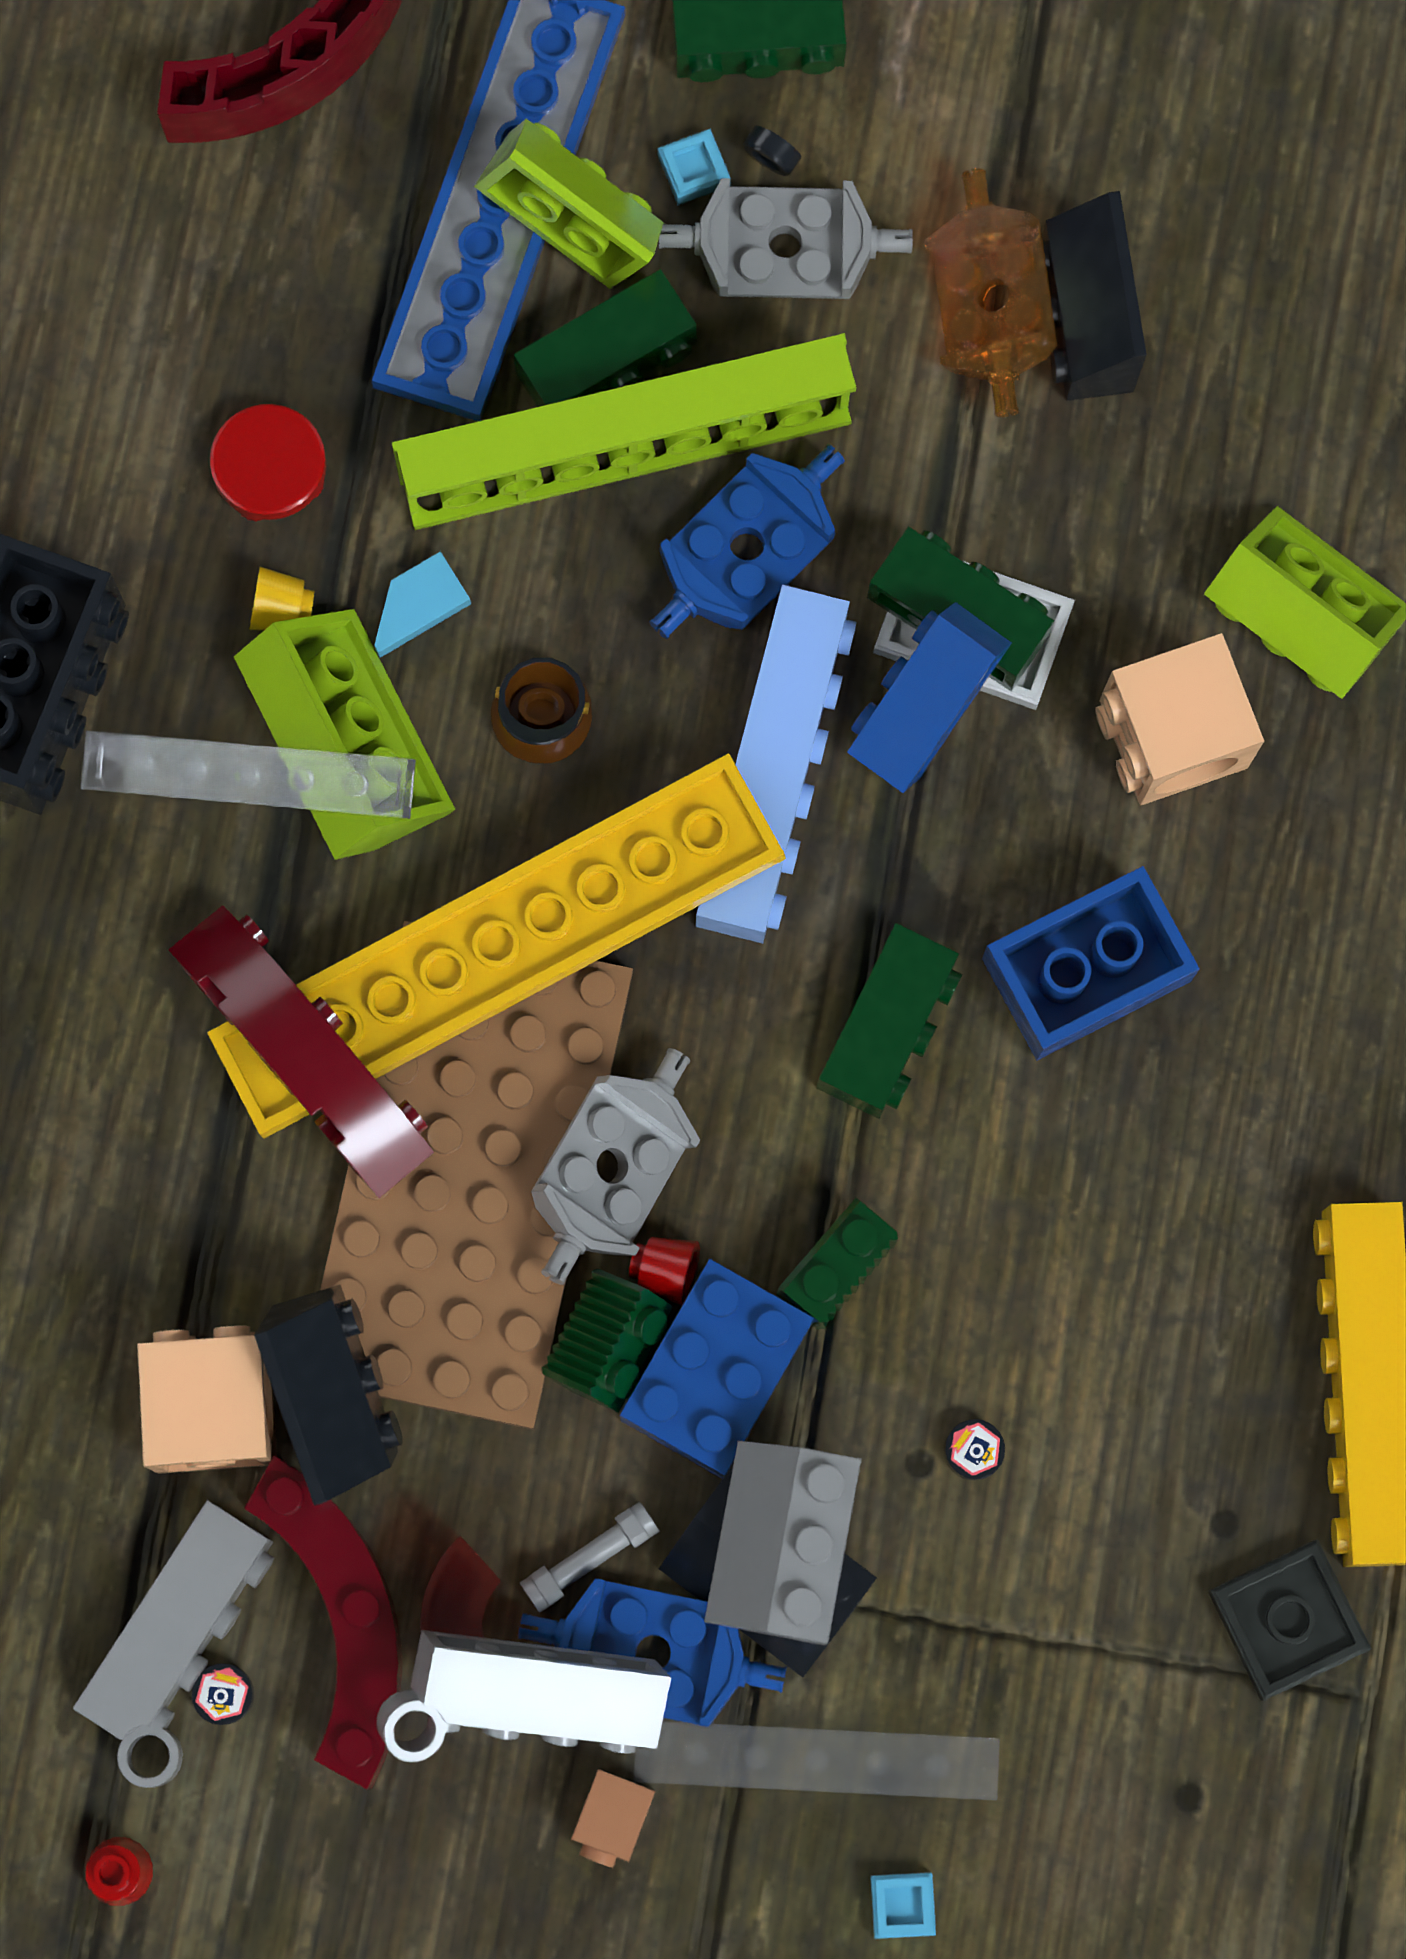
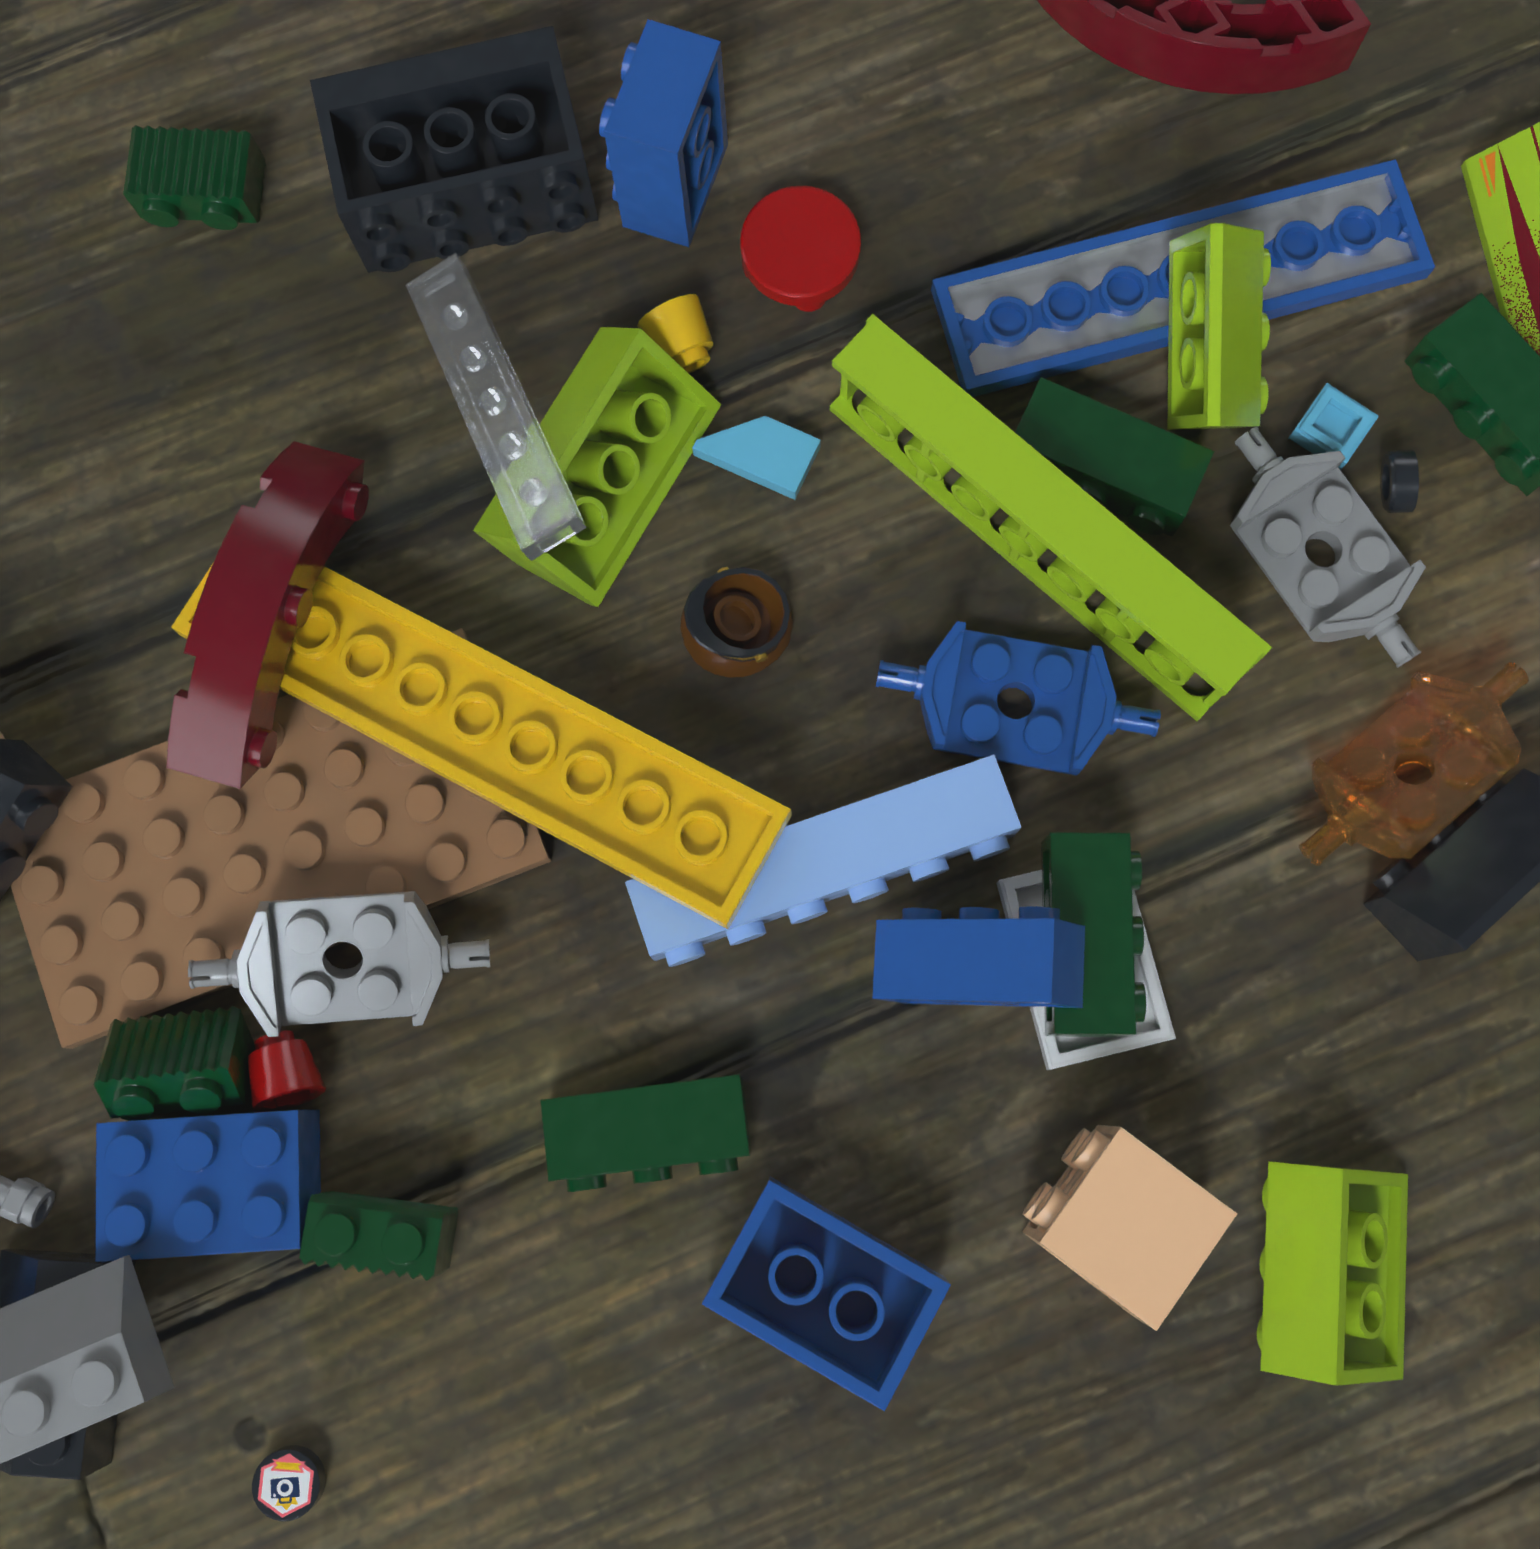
camera: 65 degrees right, 0 degrees up
none -> blue brick [599,19,728,247]

